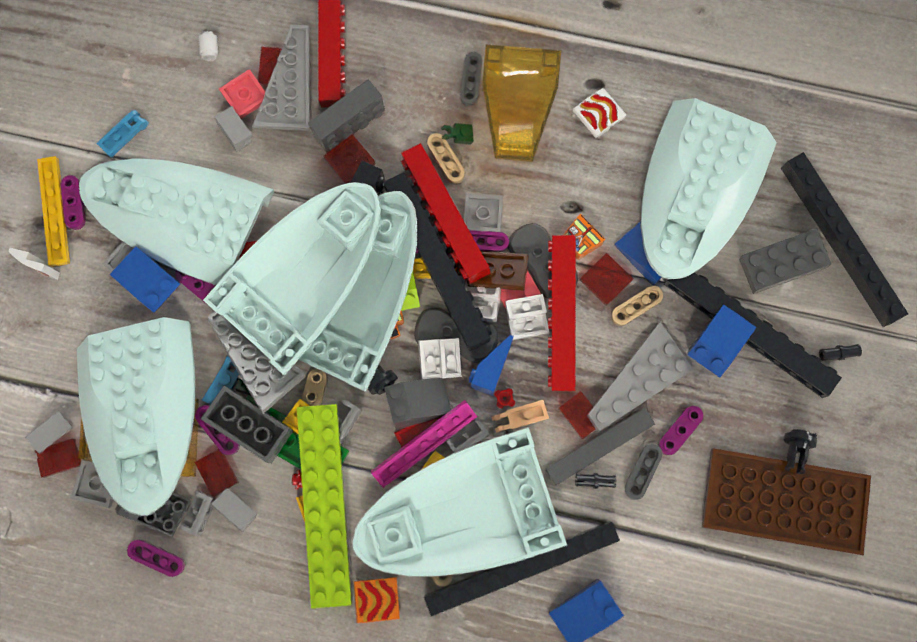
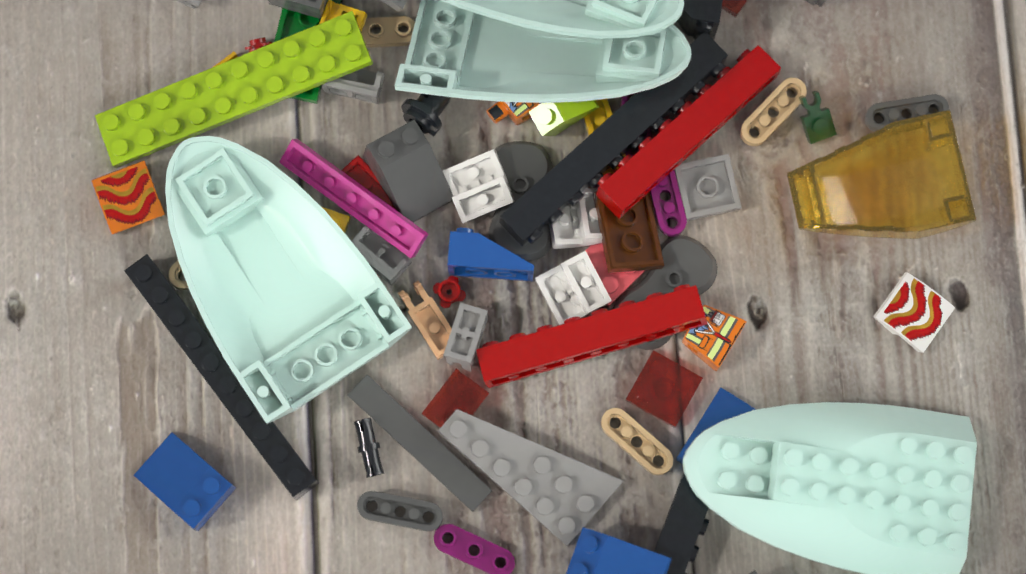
camera: 70 degrees right, 0 degrees up
none -> light grey hinge [443,303,488,372]

